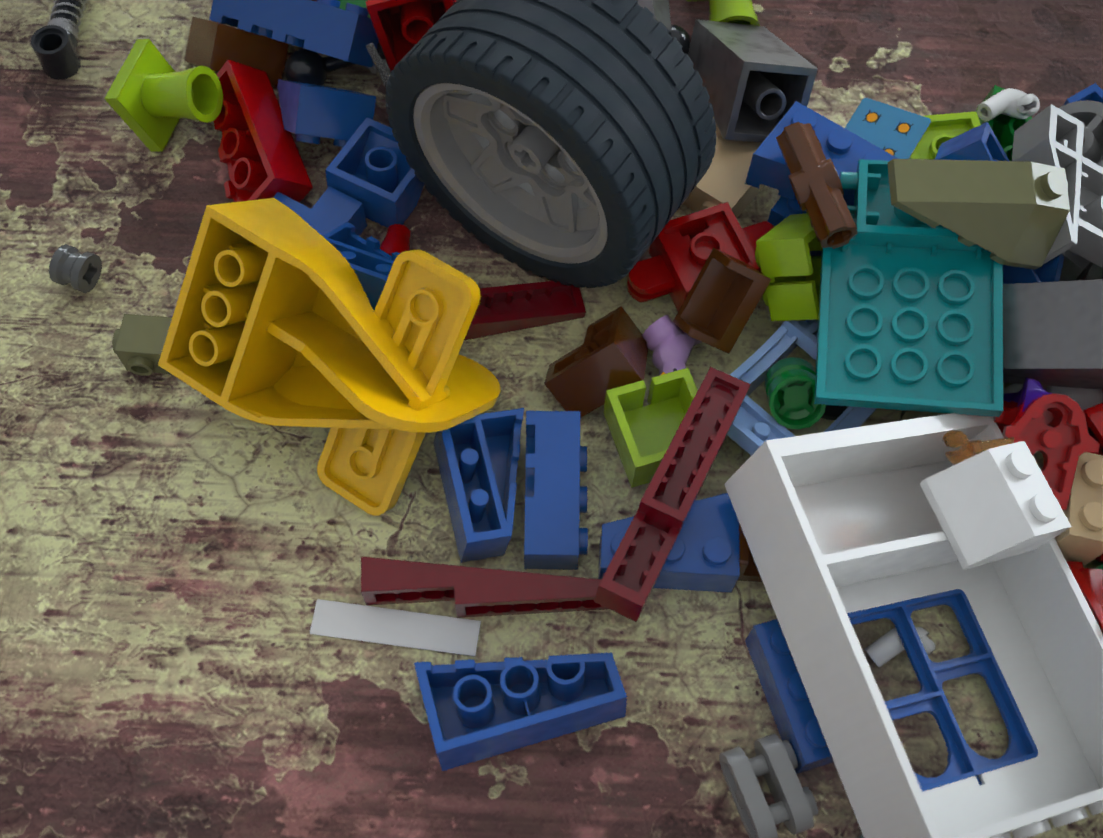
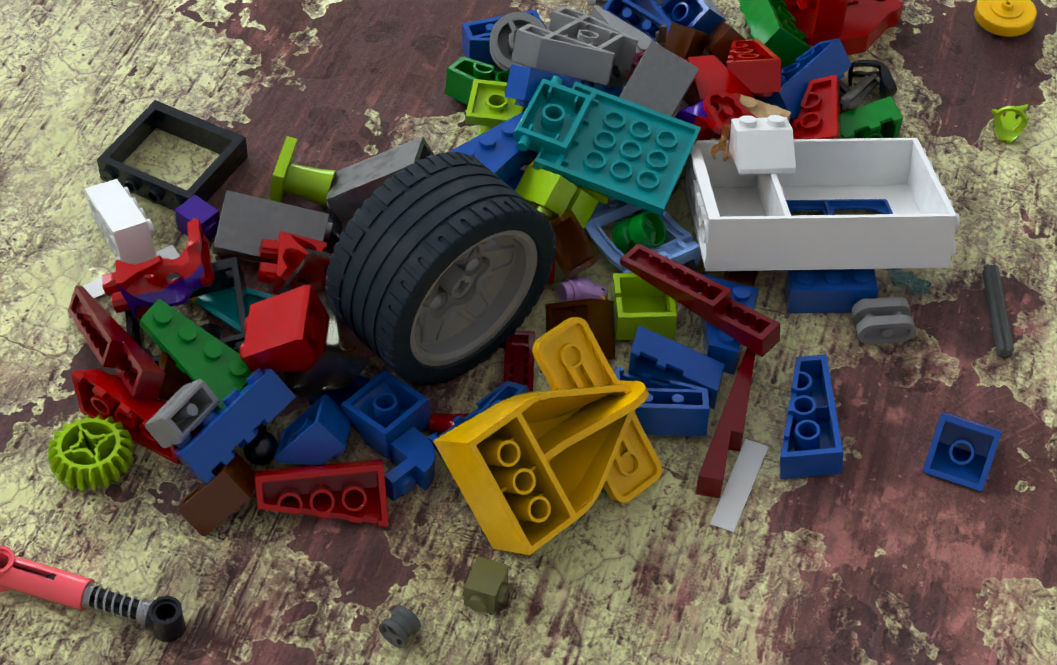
camera: 75 degrees left, 15 degrees down
lime plant [104,39,223,152] -> none
reddish brown piece [776,122,858,249] -> none
dark azure sticker [845,98,931,159] -> none
olive wedge [887,159,1070,270] -> none
white arm [977,88,1040,122] -> none

